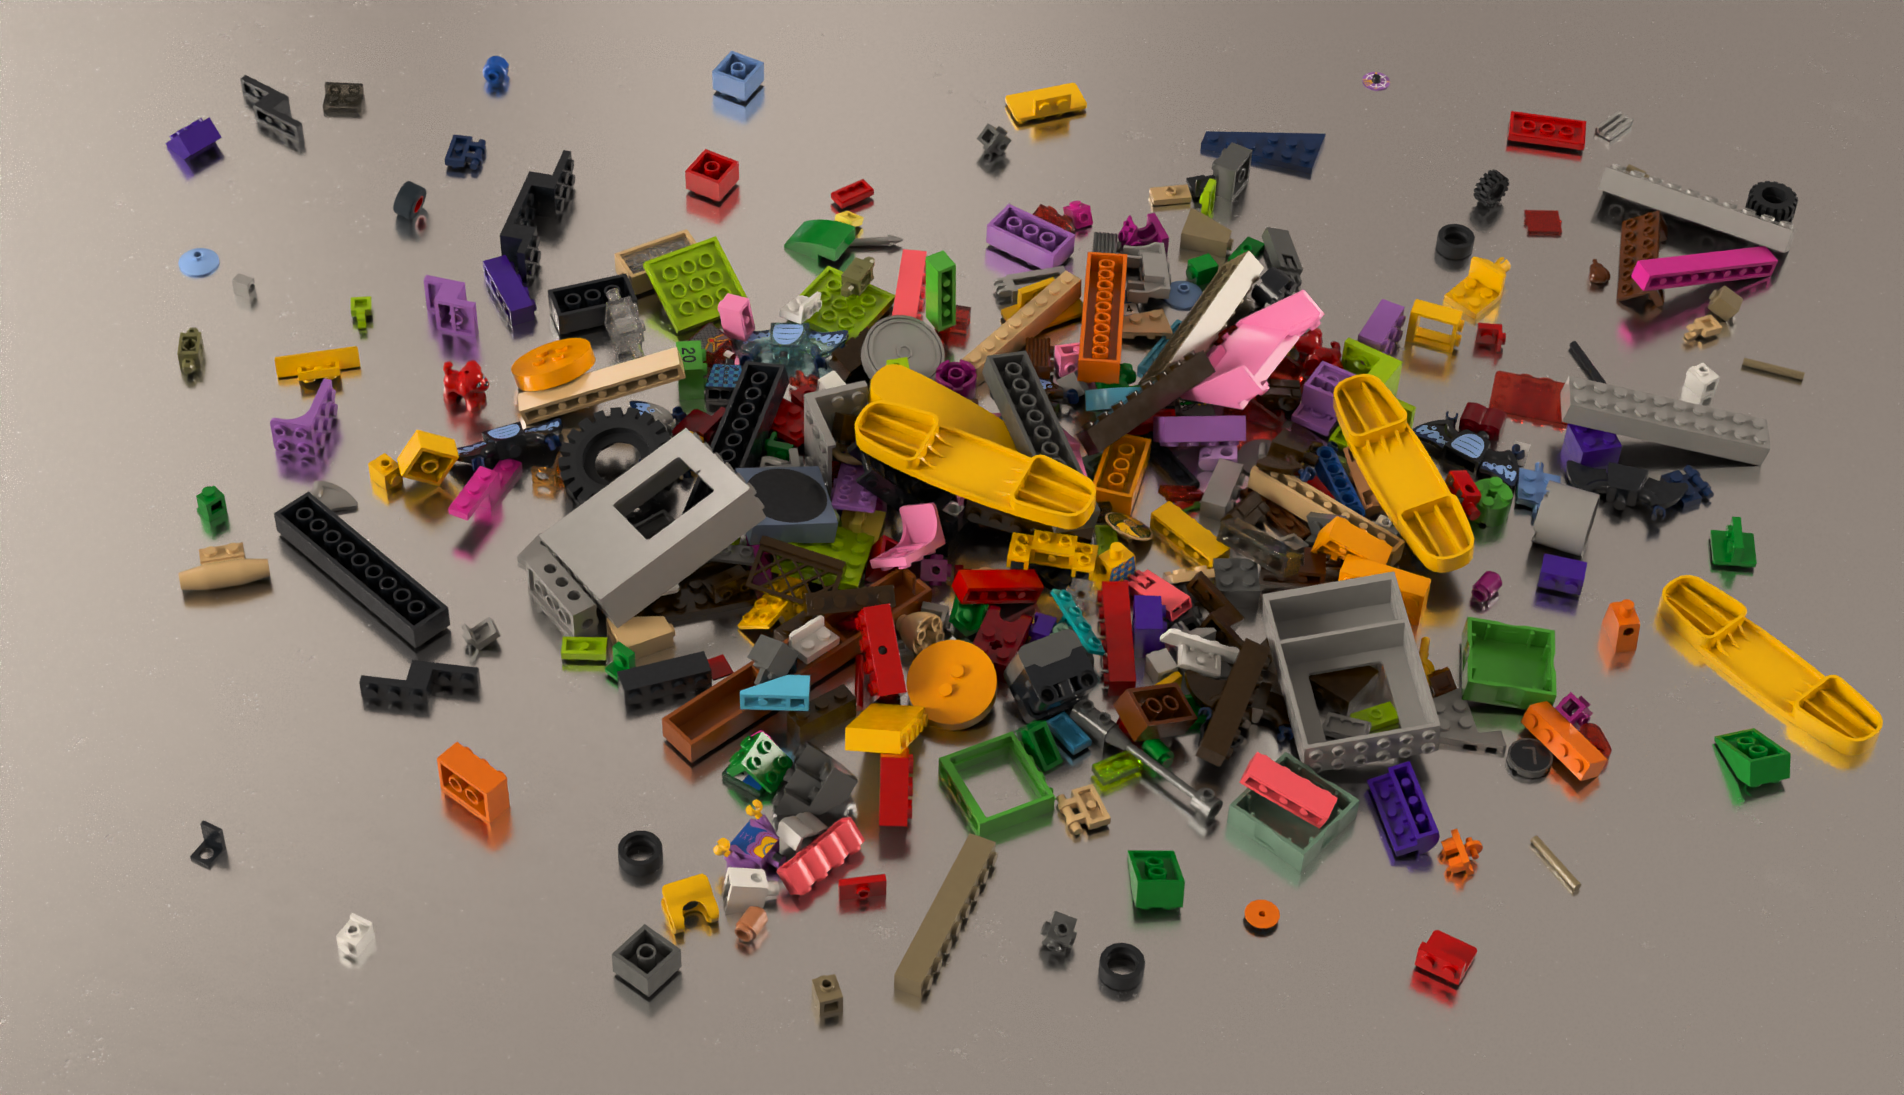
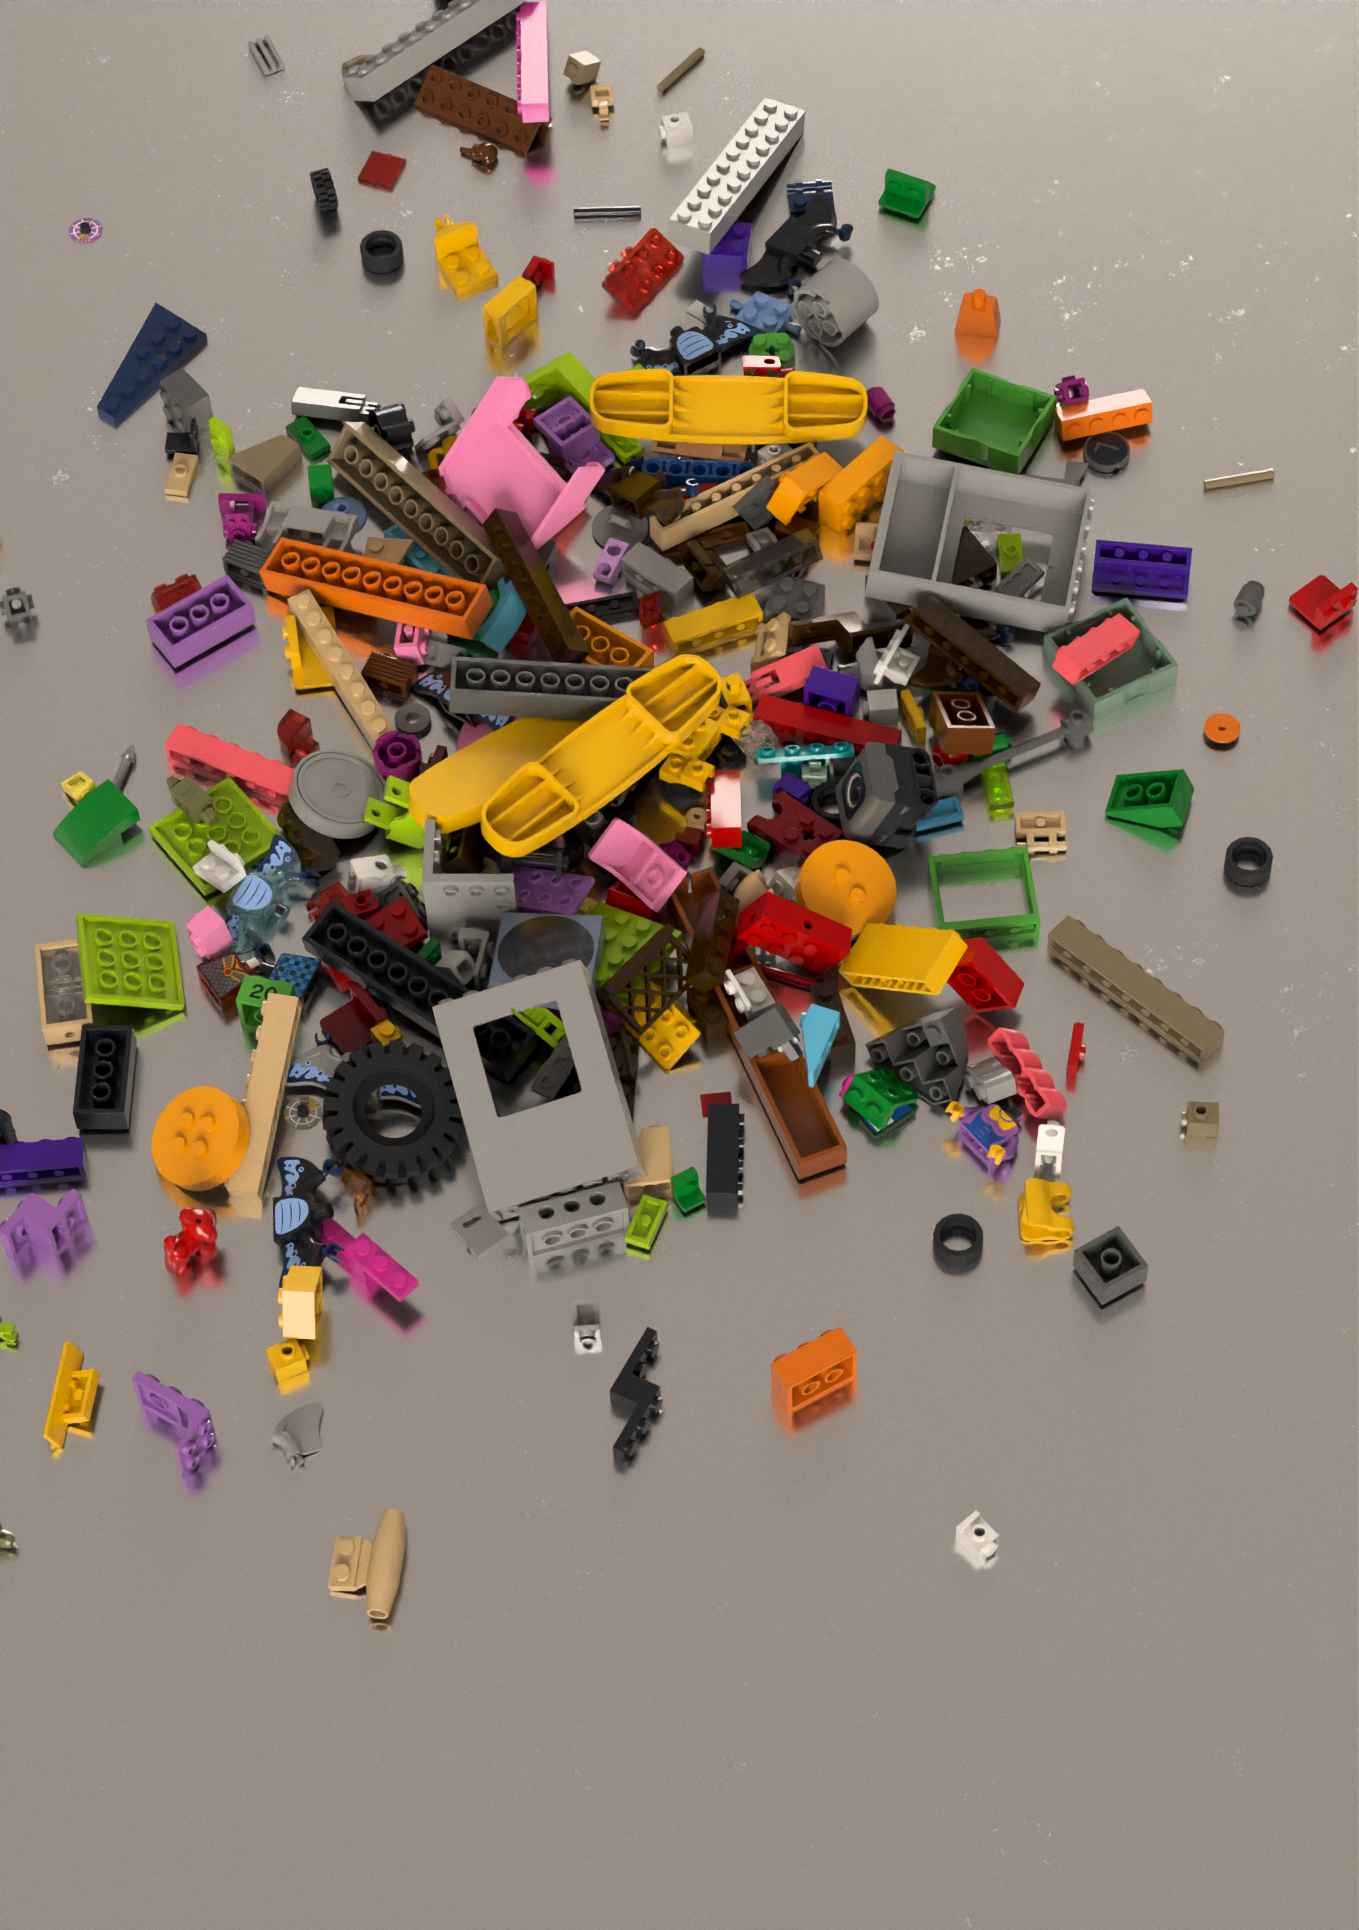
camera: 65 degrees left, 10 degrees up
black bracket [190,820,227,868] -> none
green brick [196,486,227,523] -> none
black brick [274,491,450,648] -> none
clear brick [604,288,646,360] -> none
nougat brick [735,906,768,942] -> none
red plate [831,179,874,209] -> none
bright green brick [926,250,956,332] -> none
light grey hinge [993,266,1066,301] -> none
green slope [1015,721,1063,772] -> none
dark grey brick [1040,911,1077,952] -> none
dark pink bracket [1063,201,1093,229] -> none
medium lavender brick [1153,415,1246,446] -> none
medium lavender brick [1357,299,1406,365] -> none
orange hips [1441,828,1483,876] -> none
dark red brick [1459,402,1507,441] -> none
red plate [1508,111,1587,150] -> none
dark purple brick [1537,553,1587,595] -> none
clear red plate [1579,723,1612,761] -> none
yellow piece [1658,575,1883,756] -> none
green slope [1714,728,1791,787] -> none
none -> dark grey brick [1233,580,1265,616]

